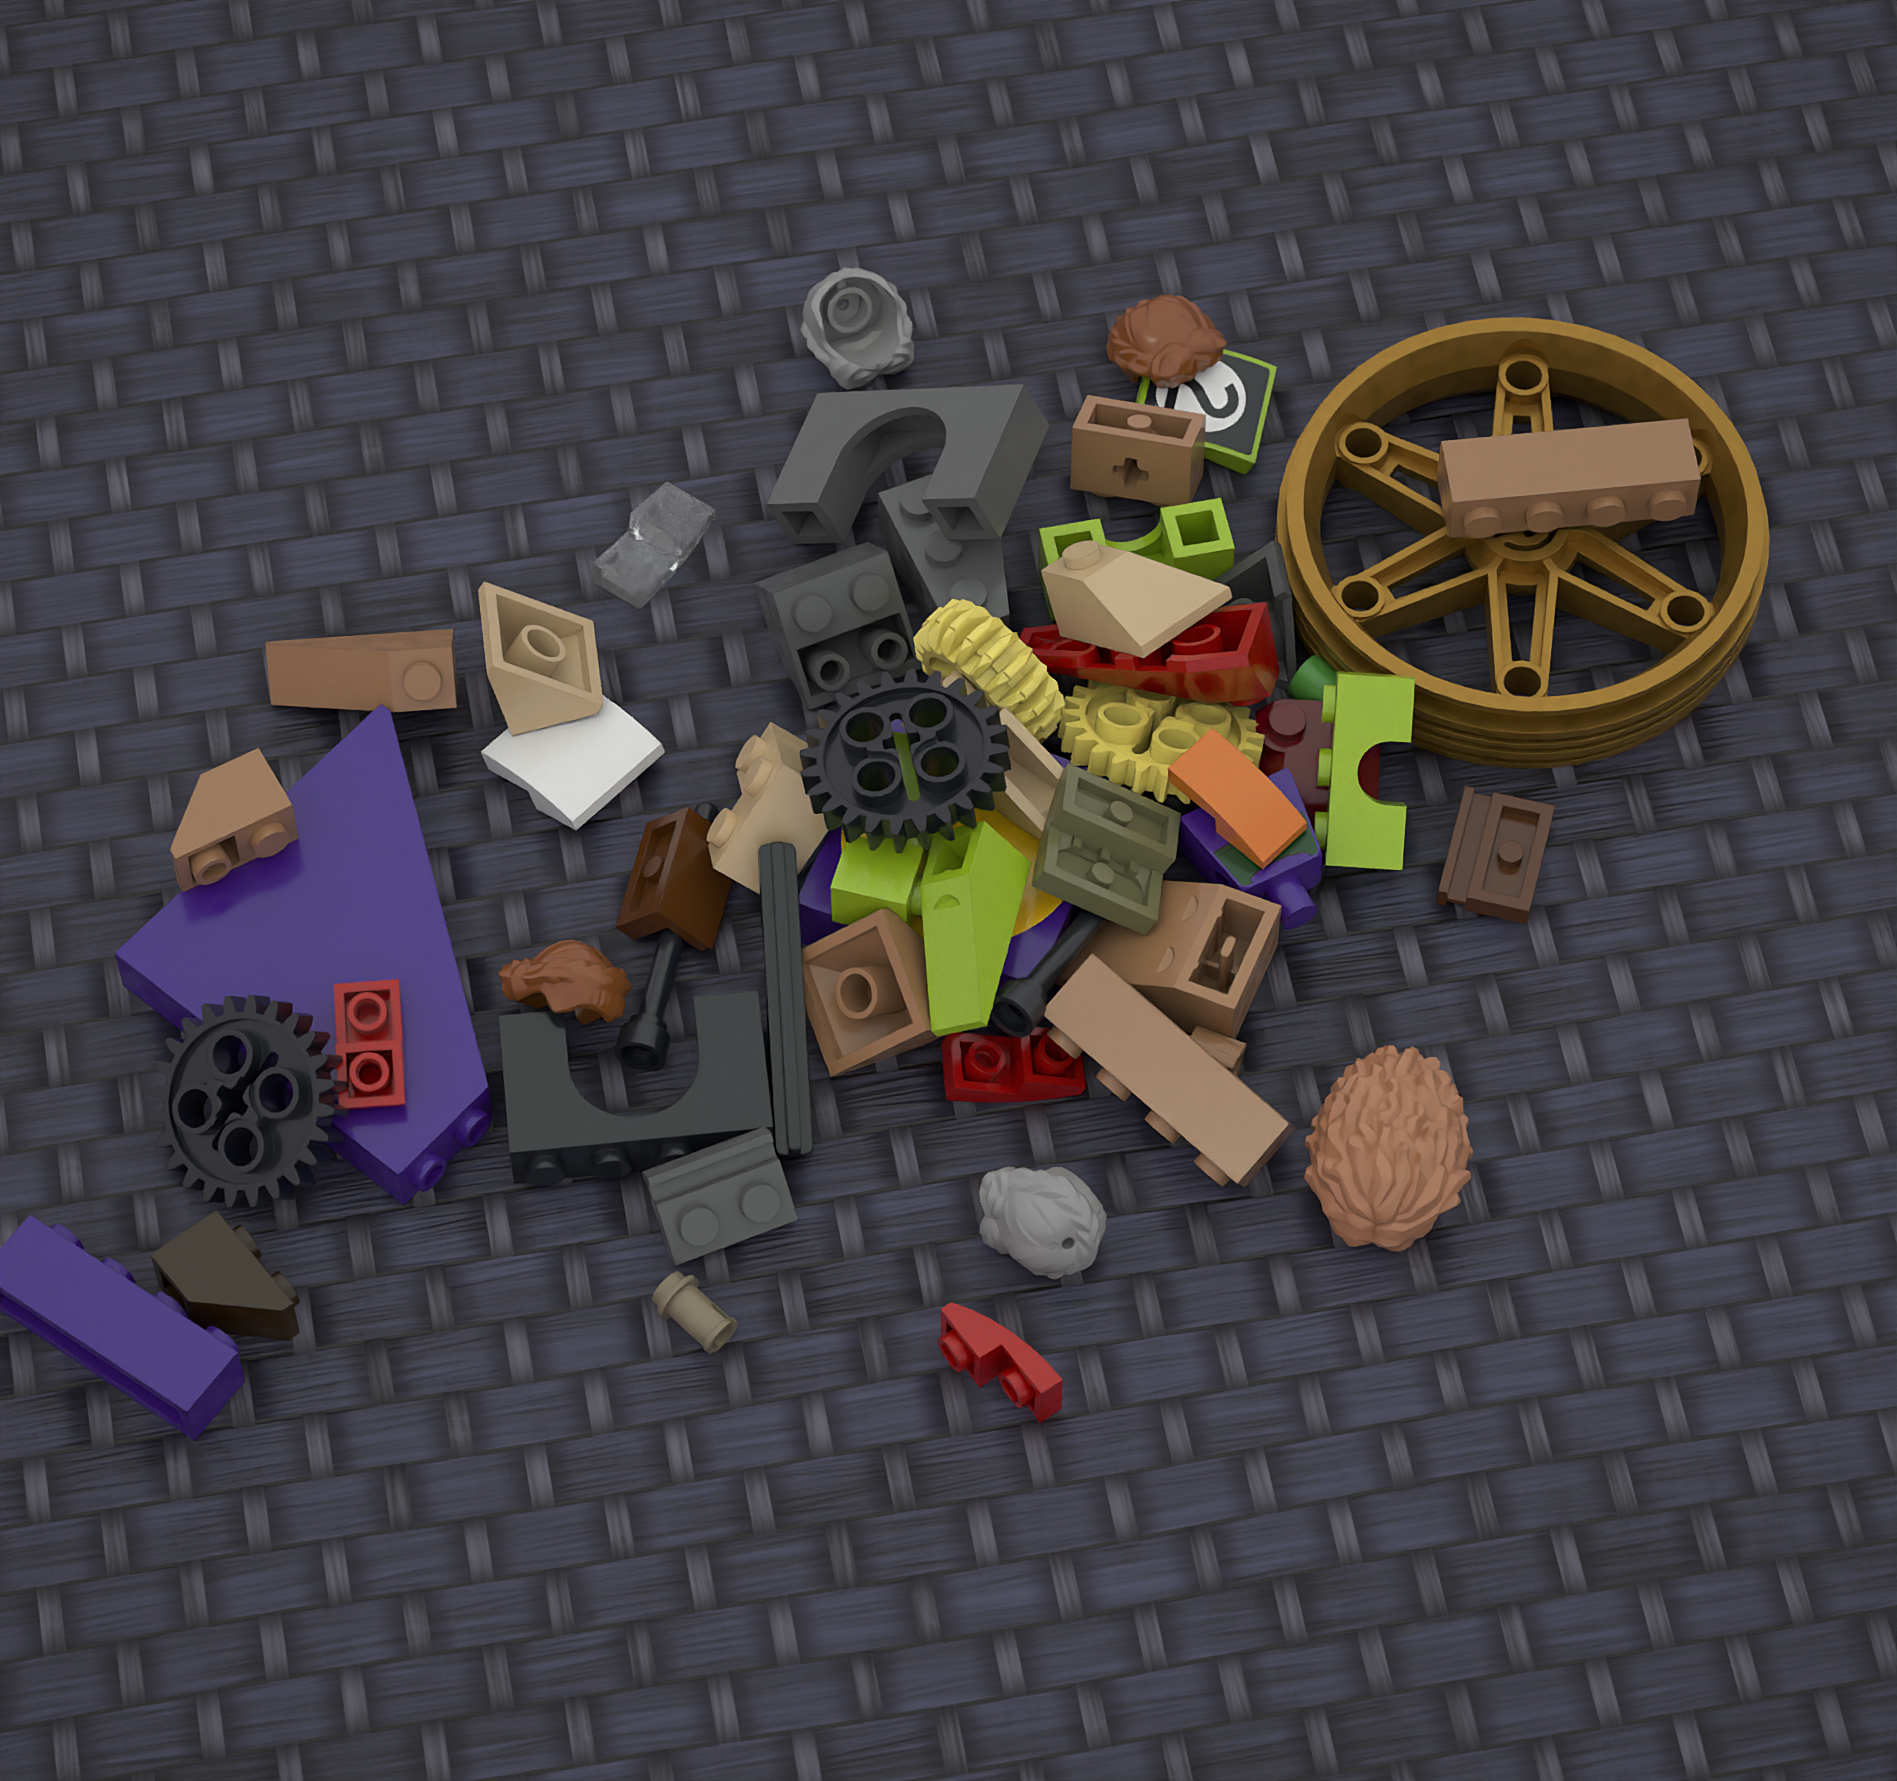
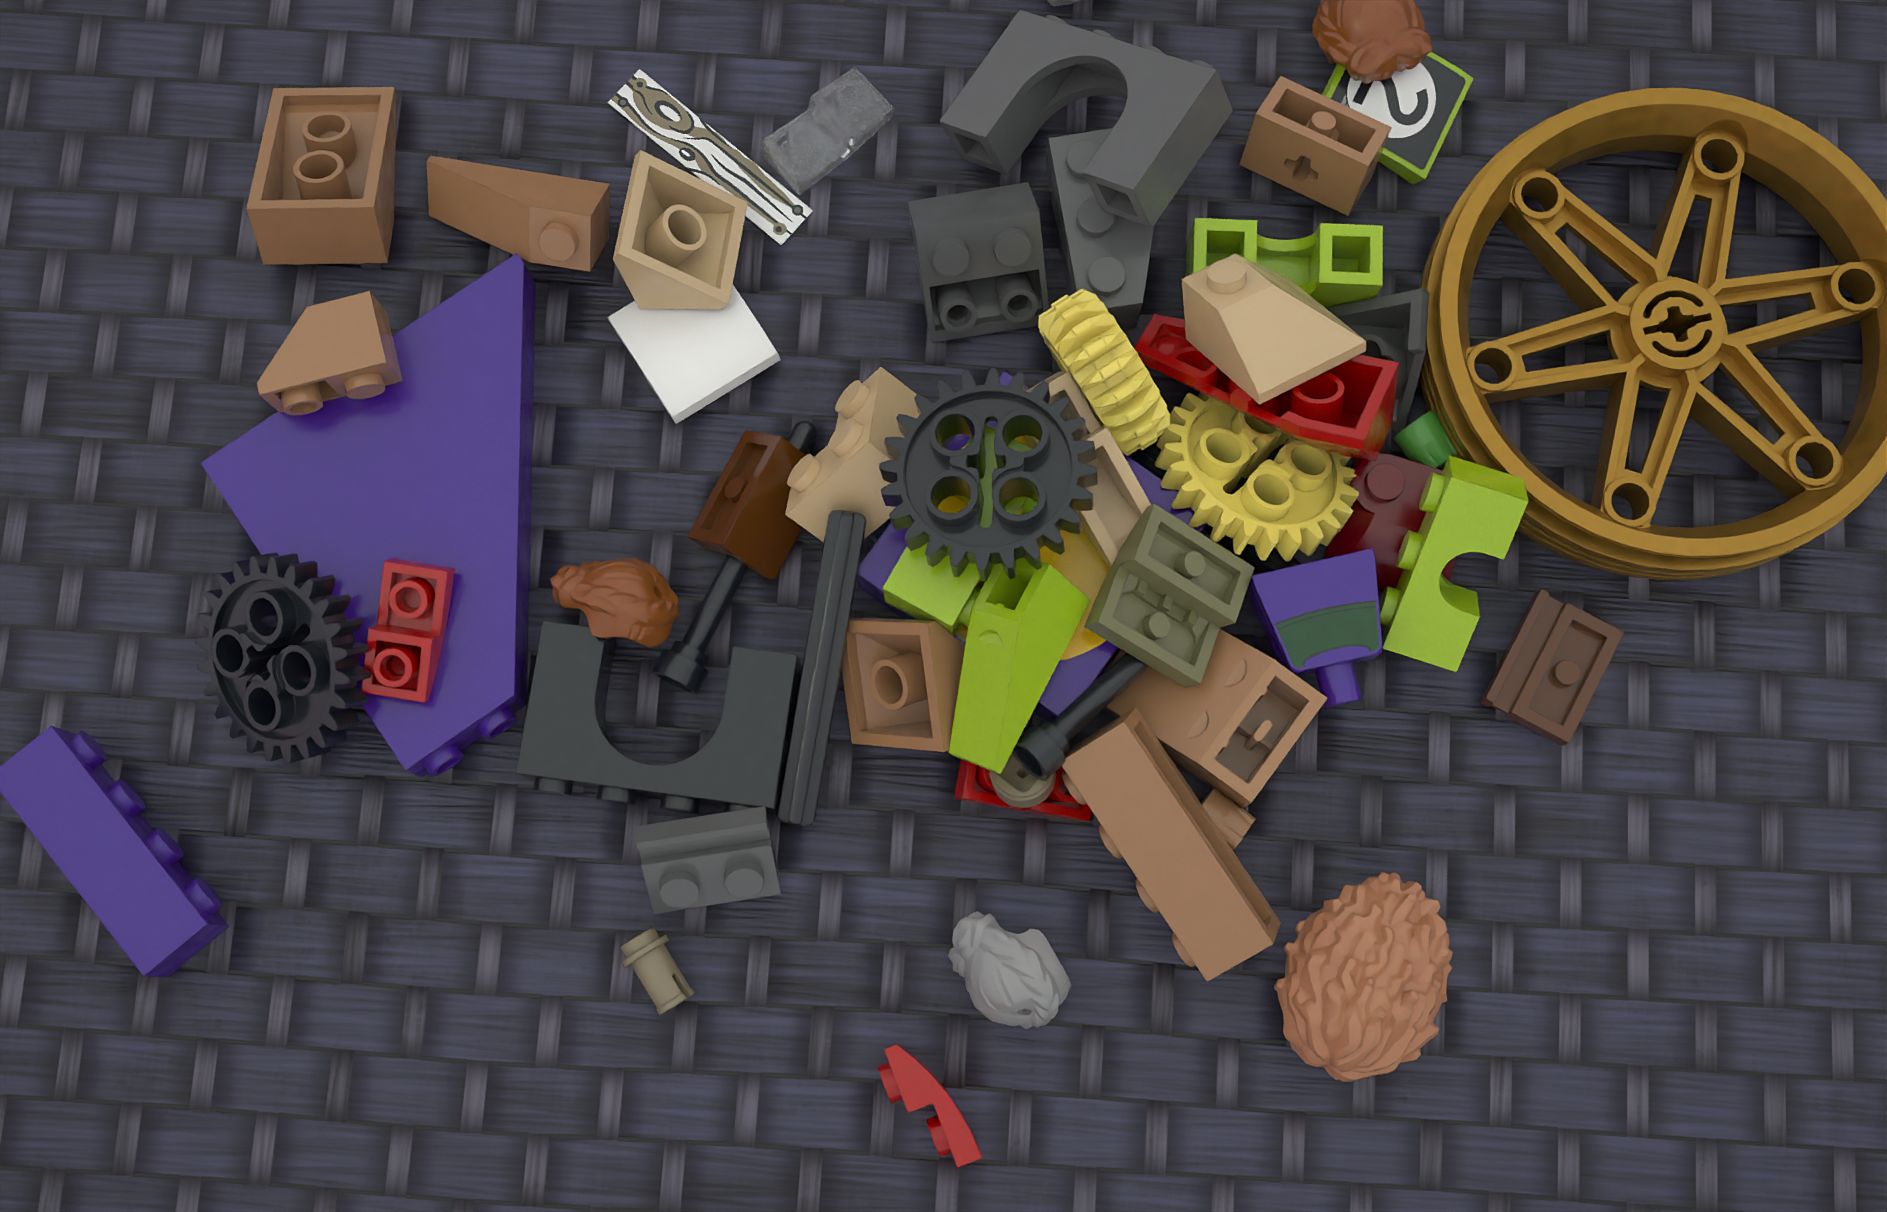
camera: 15 degrees right, 20 degrees up
dark brown slope [150,1210,300,1340] -> none
orange slope [1168,728,1307,869] -> none
medium nougat brick [1437,418,1701,538] -> none
none -> medium nougat slope [246,87,396,265]
none -> sticker [608,69,813,245]
none -> dark tan tile [989,753,1056,808]

